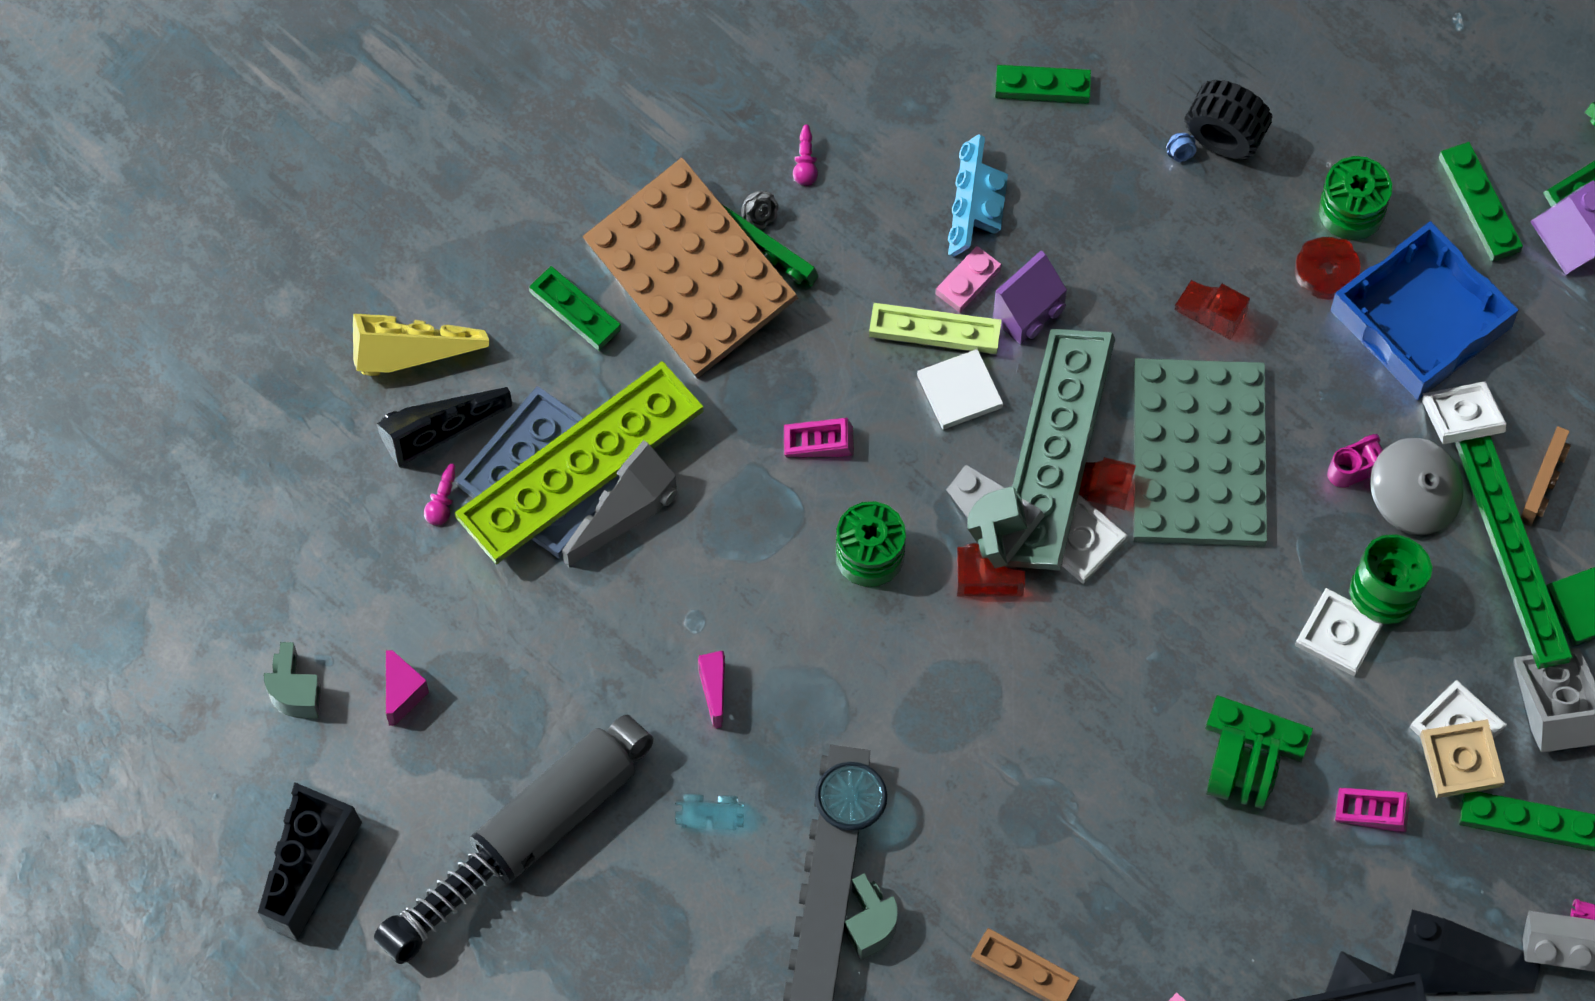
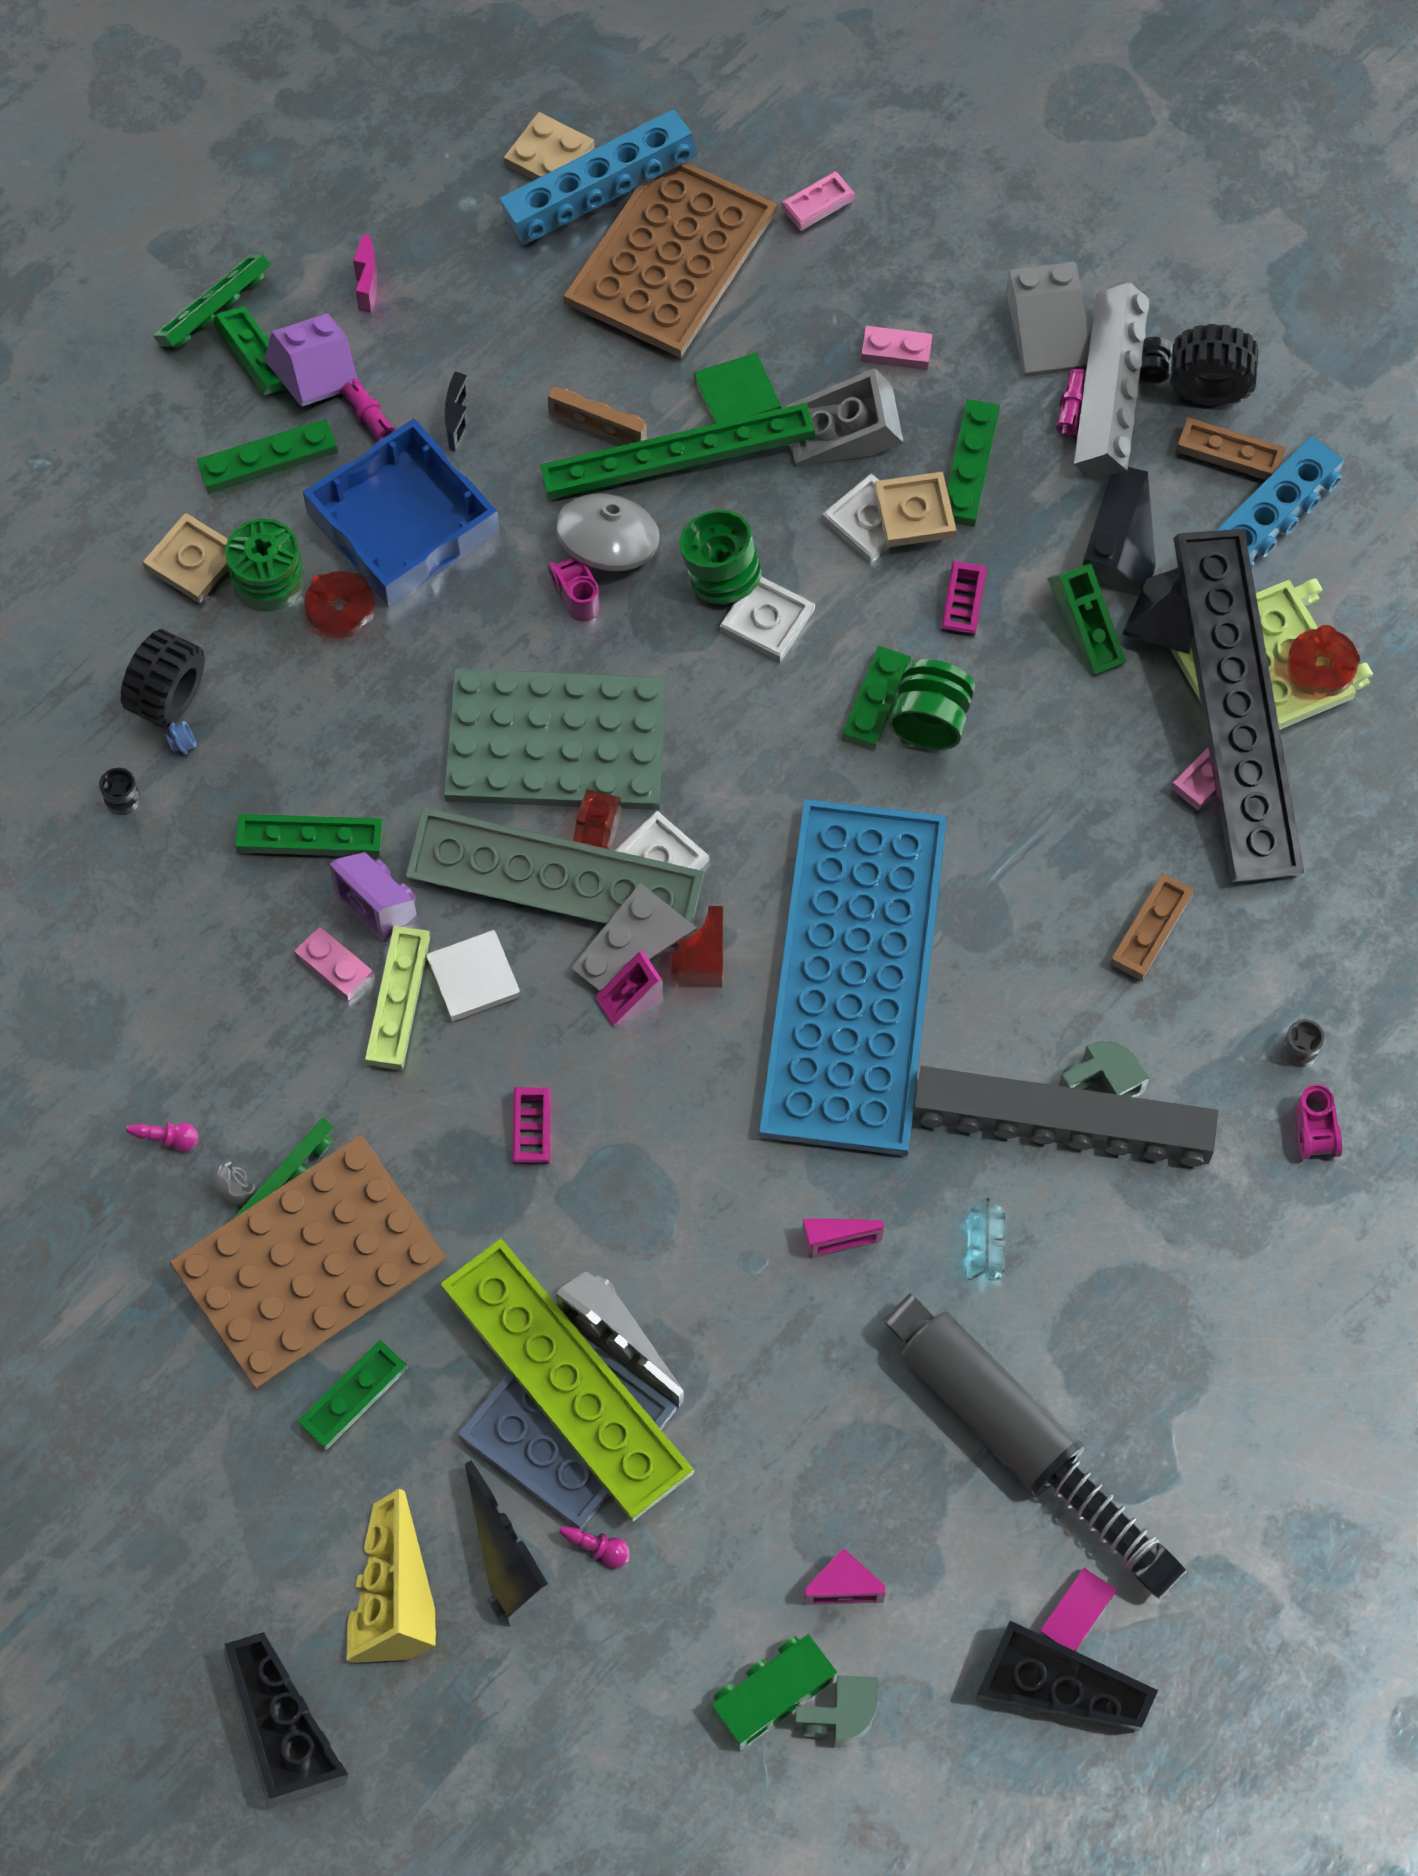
camera: 90 degrees left, 0 degrees up
clear light blue wheel [815,762,888,831] -> none
green wheel [836,501,906,587] -> none
medium azure bracket [948,134,1008,257] -> none
brick [967,486,1028,568] -> none
green plate [995,65,1091,103] -> none
clear red arch [1174,280,1250,340] -> none
white tile [1422,381,1506,444] -> none
none -> black wheel [99,767,140,815]
none -> tan plate [143,513,229,603]
none -> black wedge [224,1632,348,1809]
none -> green plate [235,814,384,857]
none -> dark pink pin [341,379,395,442]
none -> black slope [445,371,469,452]
none -> dark pink slope [595,951,663,1026]
none -> green brick [711,1633,837,1751]
none -> dark azure plate [759,799,947,1156]
none -> dark pink slope [1040,1568,1117,1651]
none -> green slope [1047,563,1127,675]

